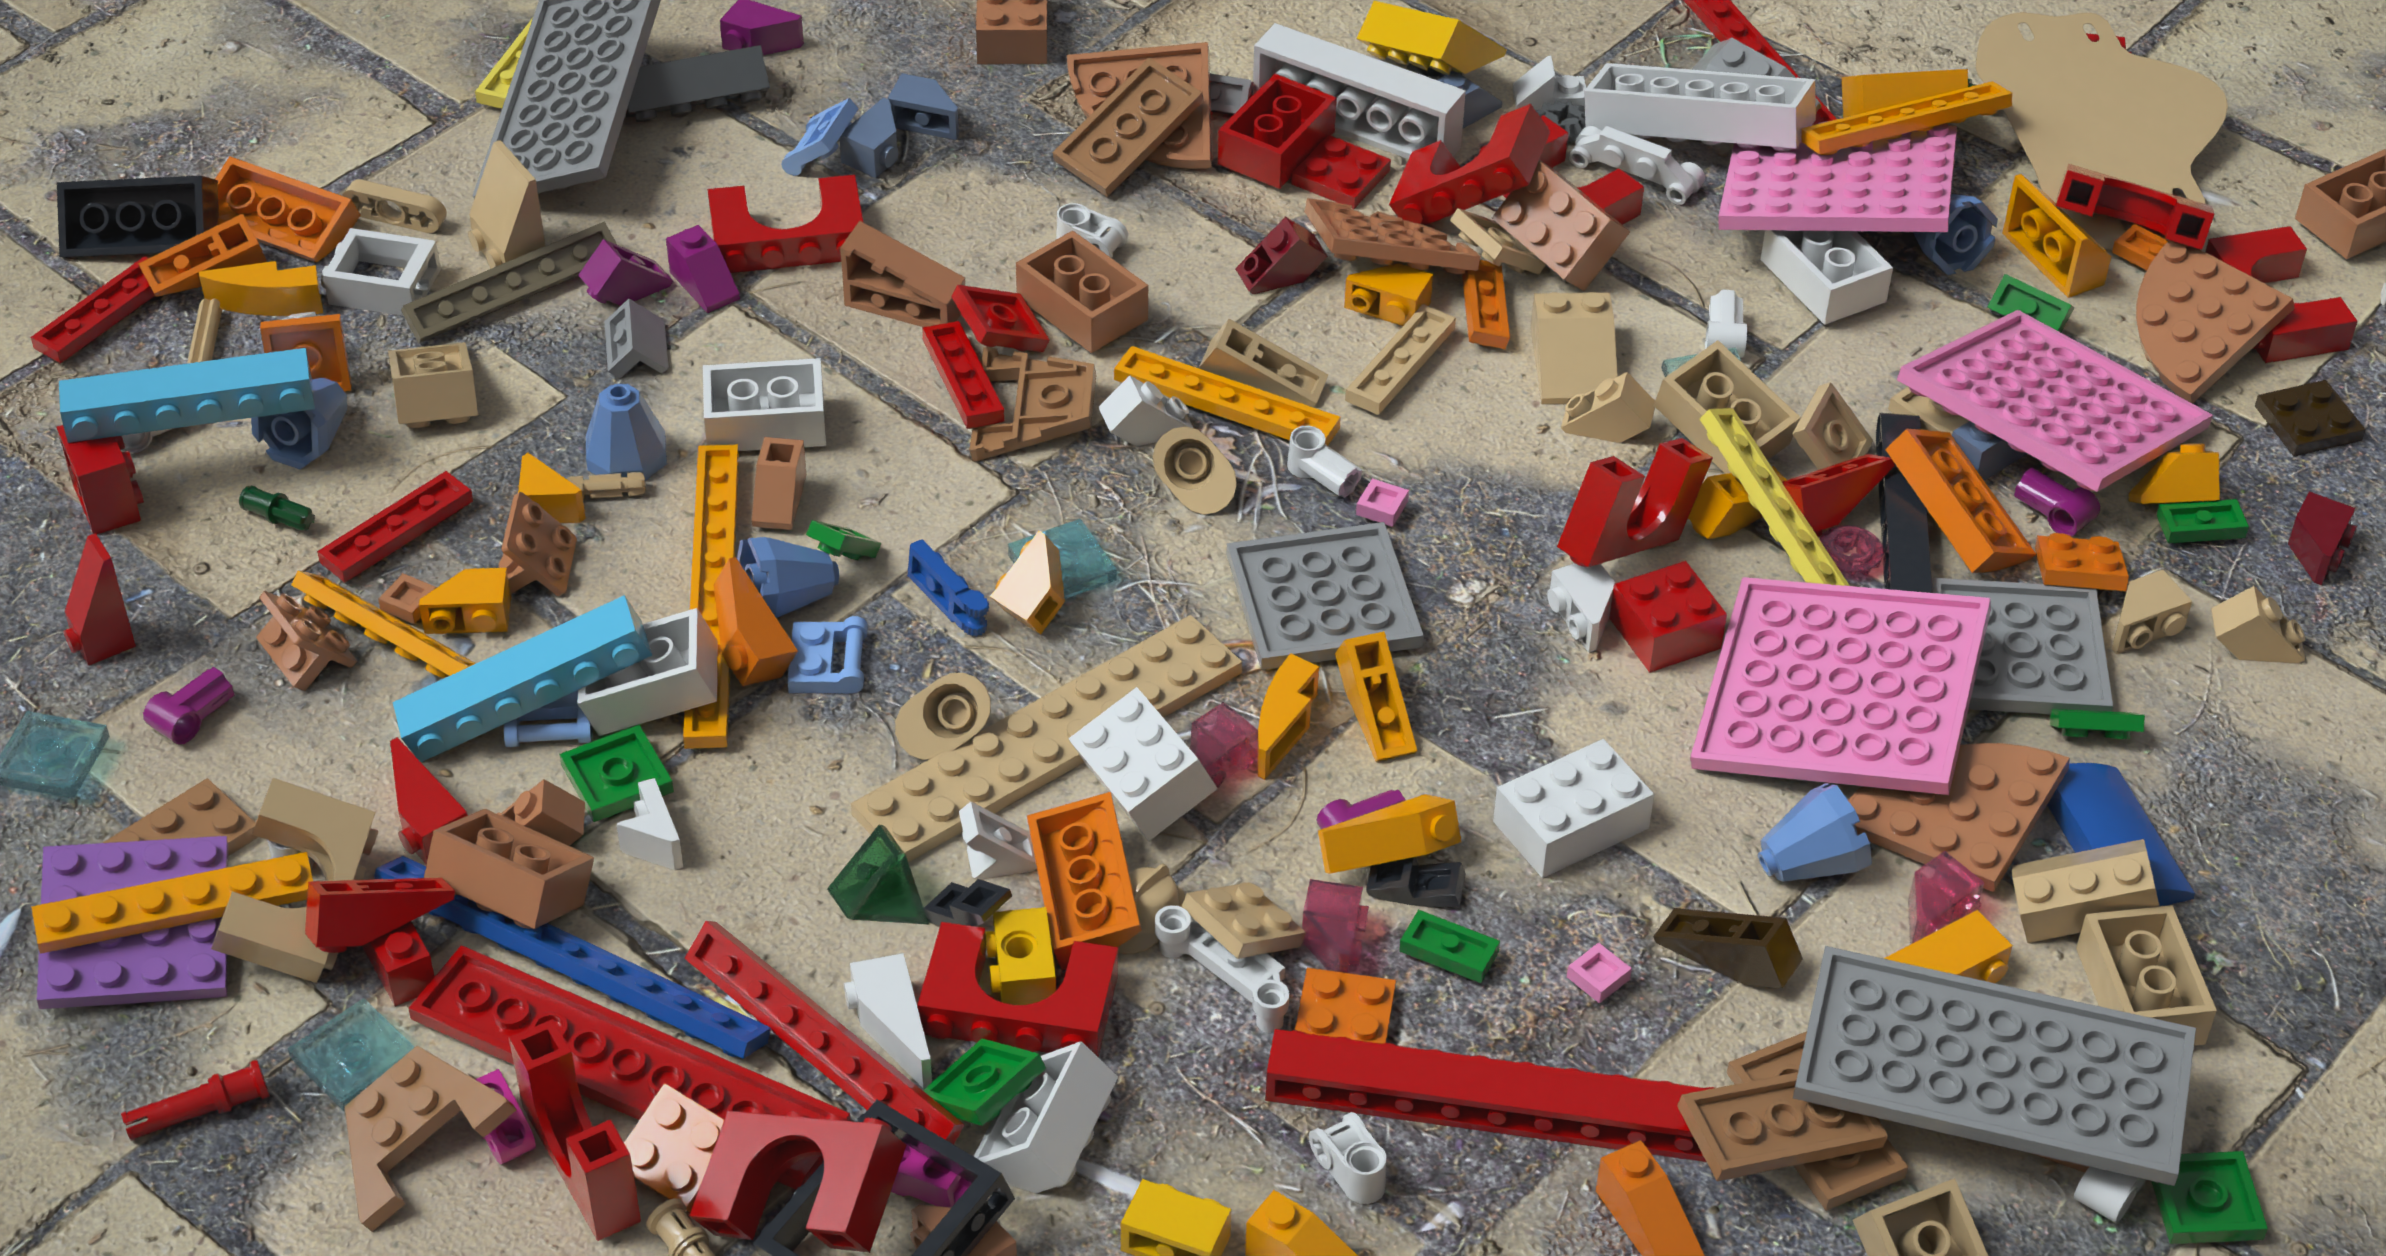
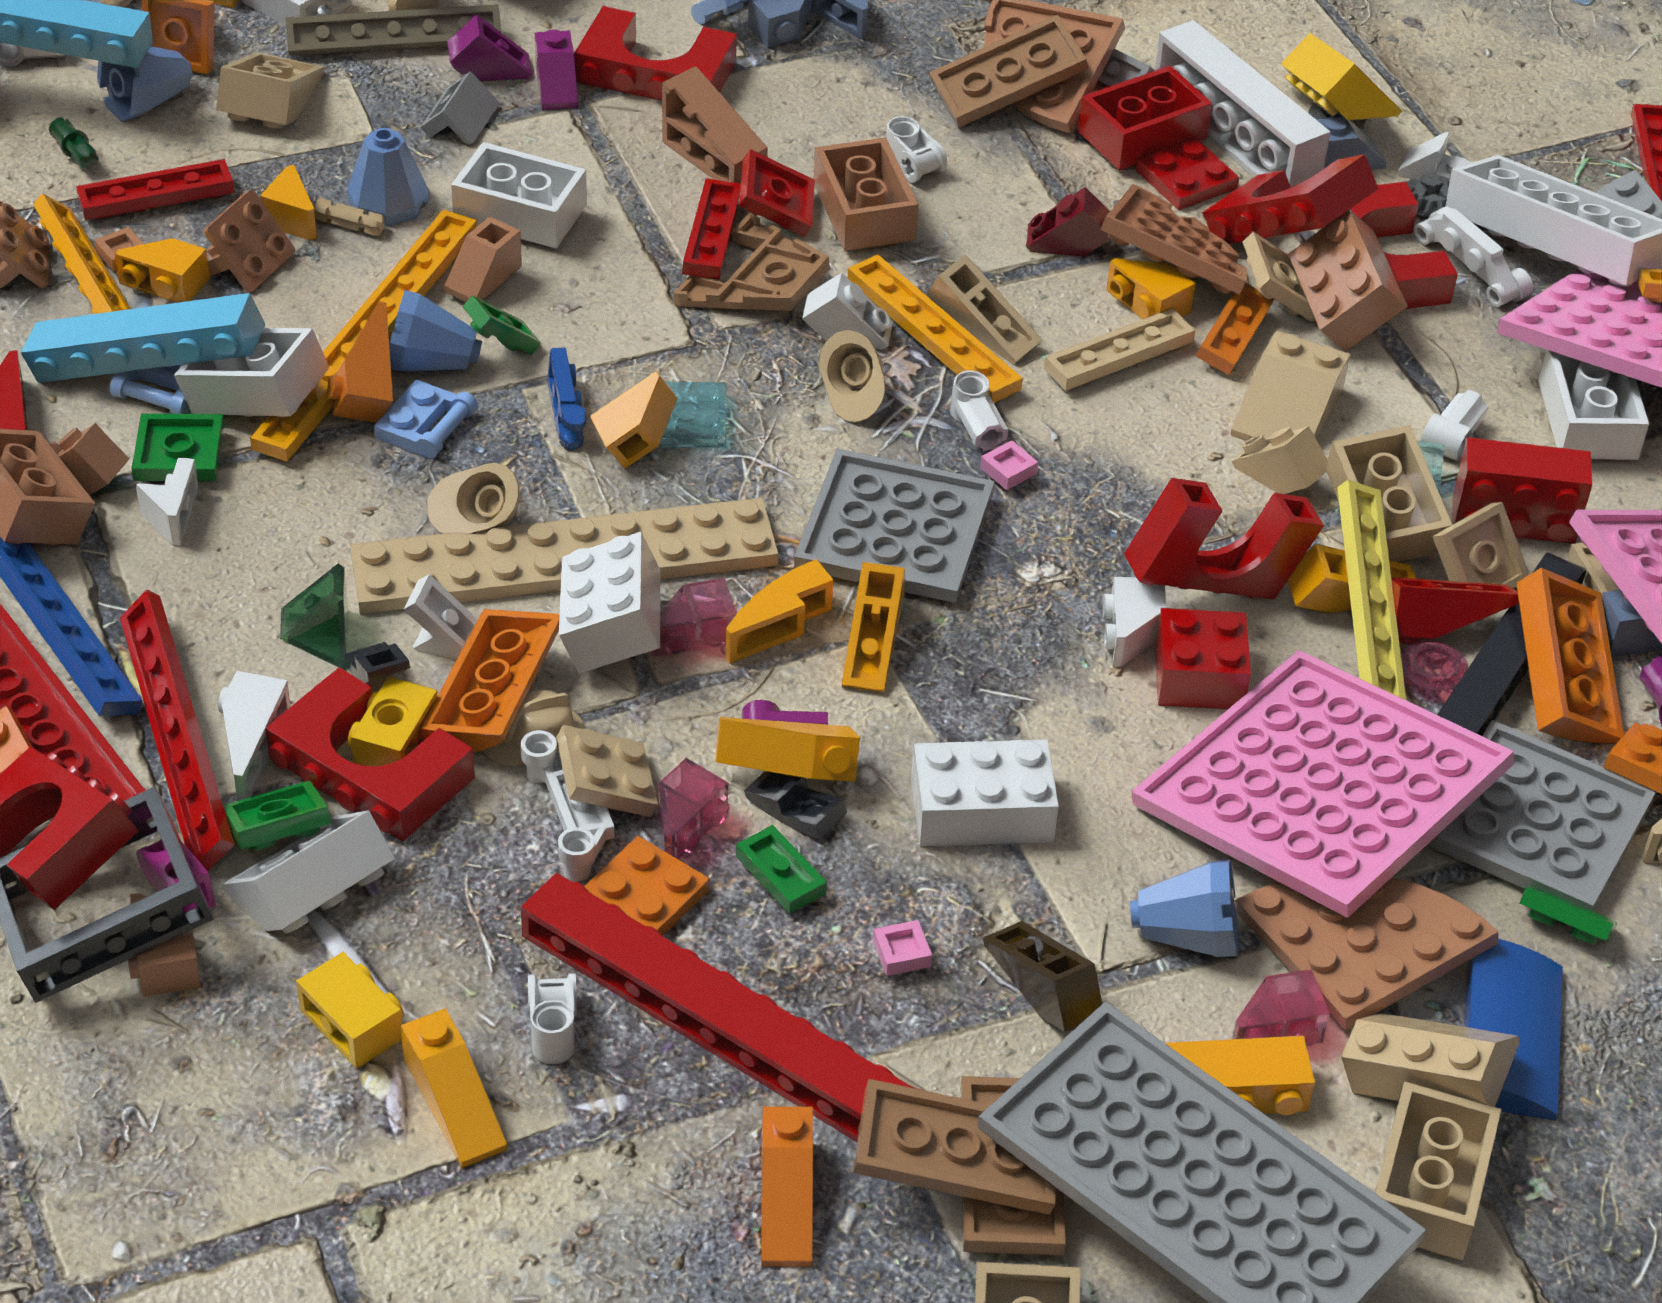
camera: 25 degrees right, 0 degrees up
none -> red brick [1452,437,1593,544]

